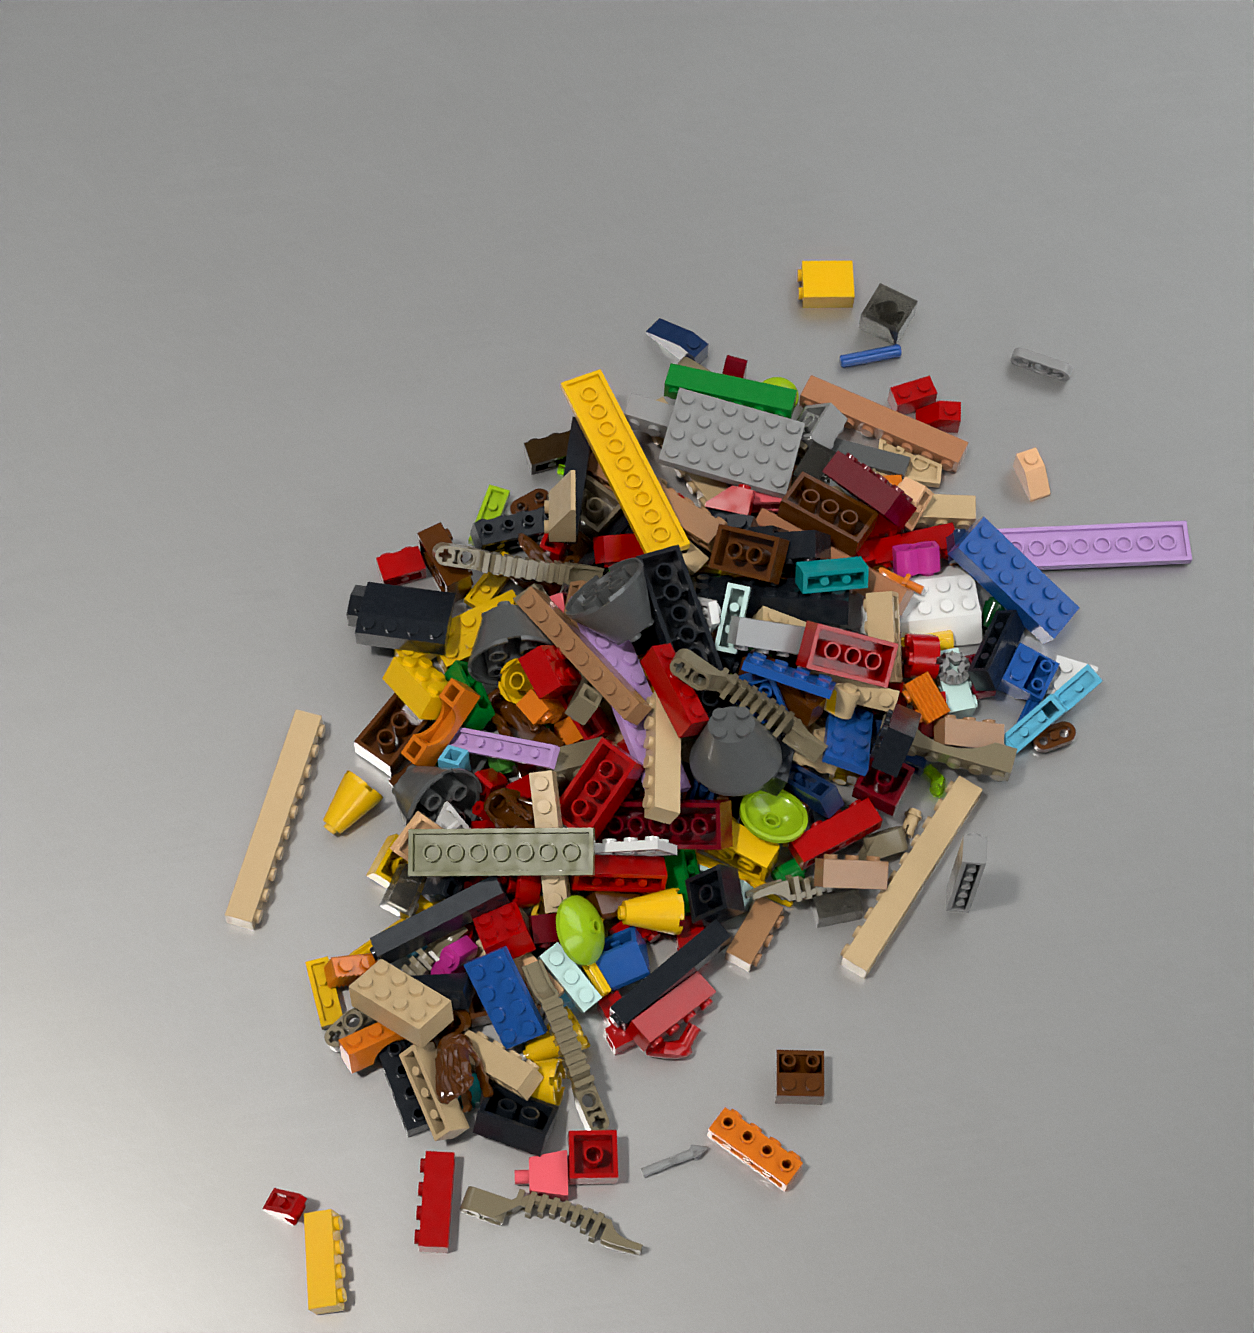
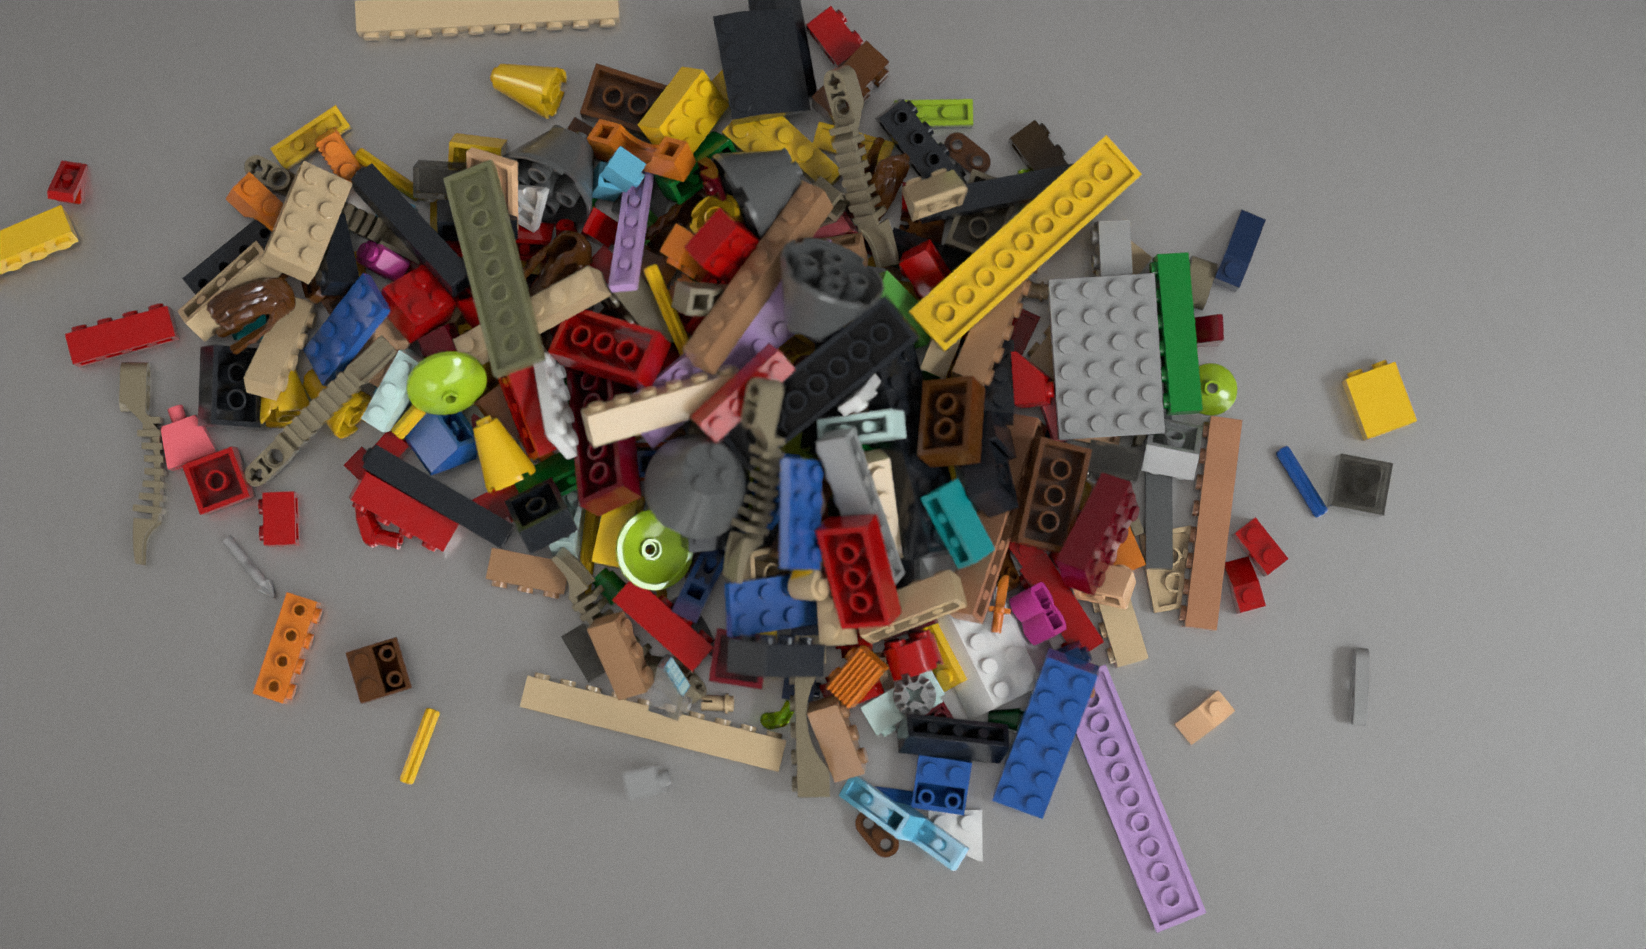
camera: 70 degrees right, 20 degrees up
none -> red brick [258,491,299,547]
none -> yellow axle [400,708,440,785]
none -> medium azure brick [600,146,646,193]
none -> yellow axle [644,264,689,356]
none -> clear slope [648,654,693,721]
none -> dark red slope [697,157,727,202]

